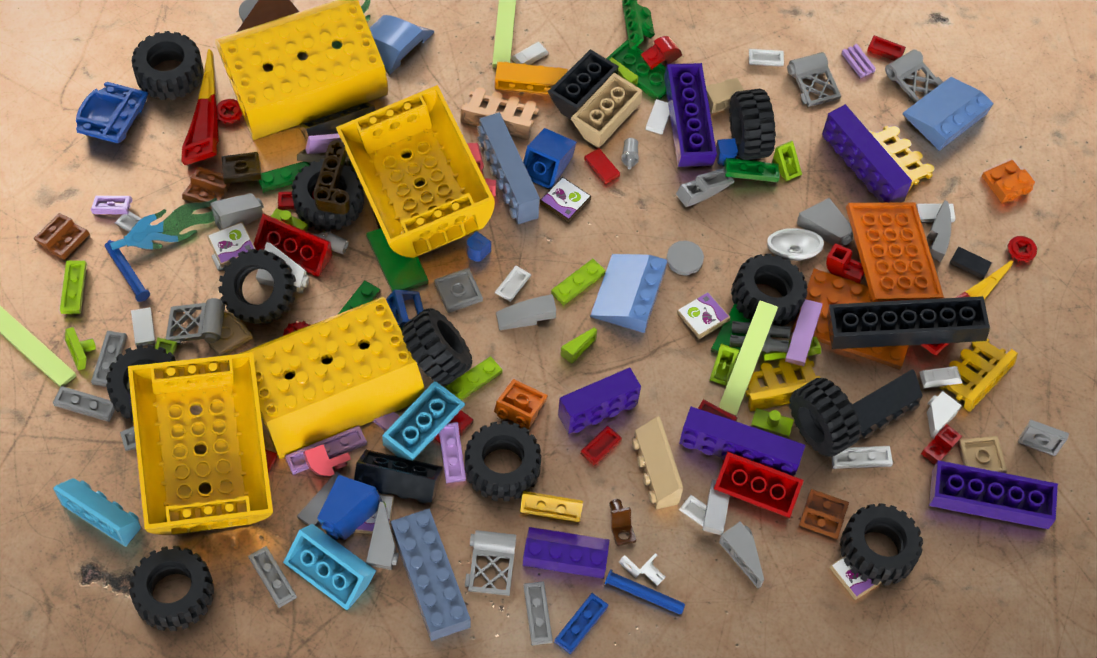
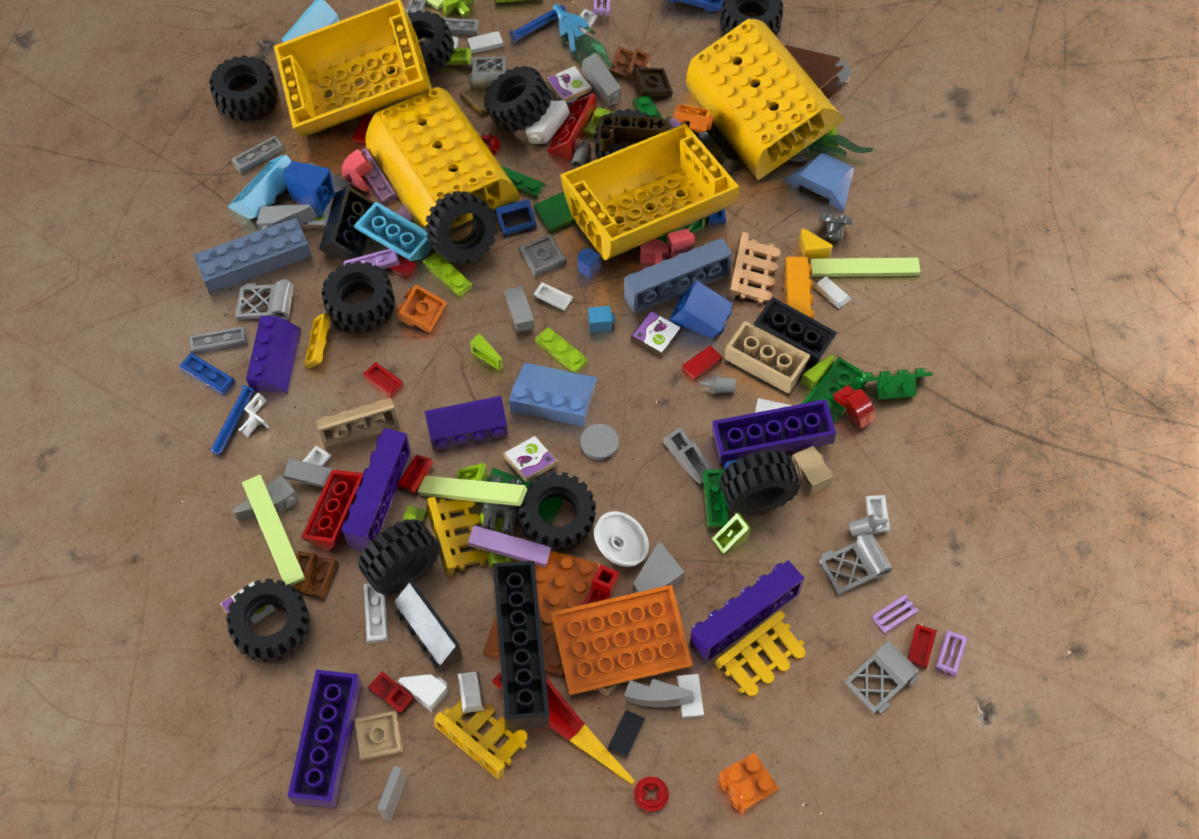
camera: 90 degrees right, 0 degrees up
red plate [181,49,219,166] -> none
dark purple brick [558,367,641,434] -> none
reddish brown bracket [609,499,636,546] -> none
medium blue slope [903,77,994,151] -> none
none -> yellowish green tile [242,474,305,586]
none -> dark purple slope [425,396,508,449]
none -> dark azure brick [588,306,615,333]
none -> orange plate [673,104,714,133]
none -> yellow slope [799,228,833,260]
none -> dark grey plate [818,213,854,241]
none -> piece [849,514,888,538]
none -> lavender tile [935,630,968,677]

